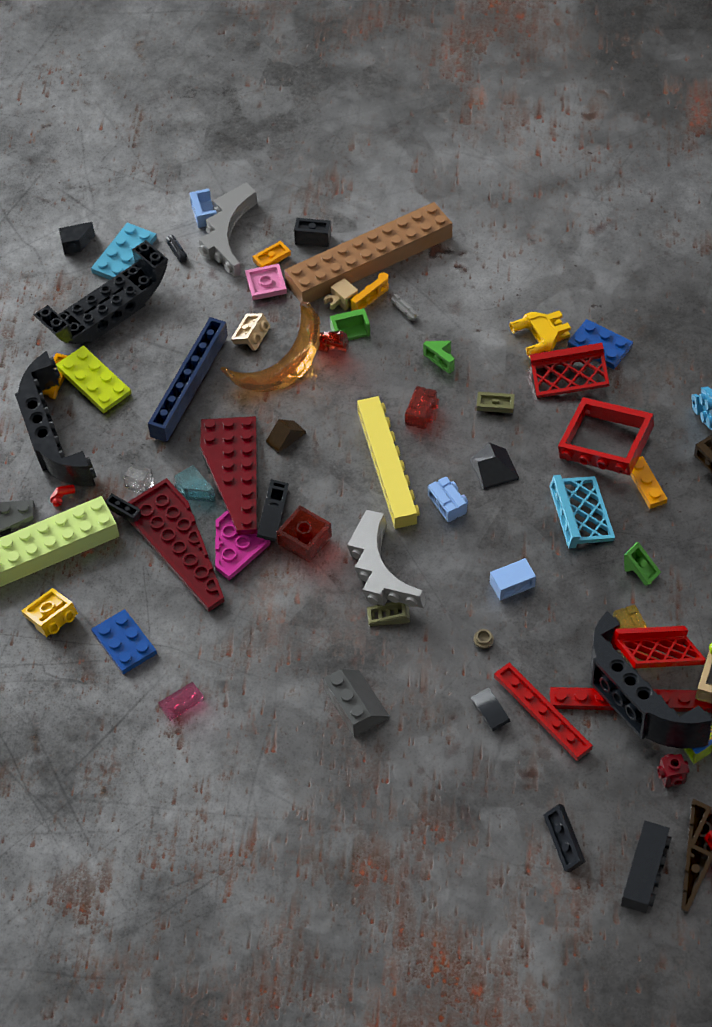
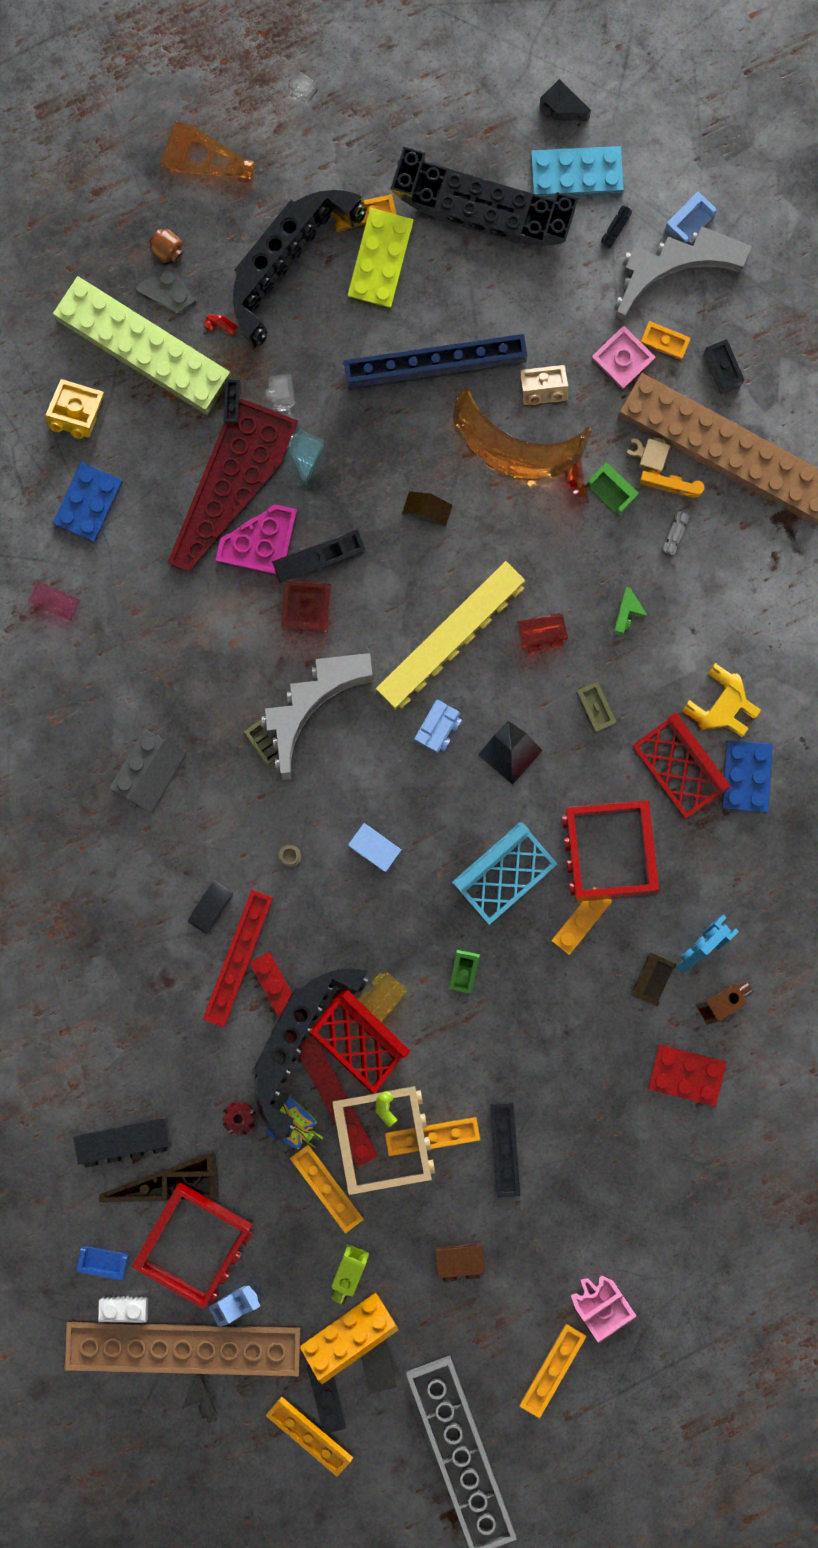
camera: 55 degrees right, 30 degrees up
dark red wing [200,416,257,535] -> none
black plate [543,804,586,872] -> none

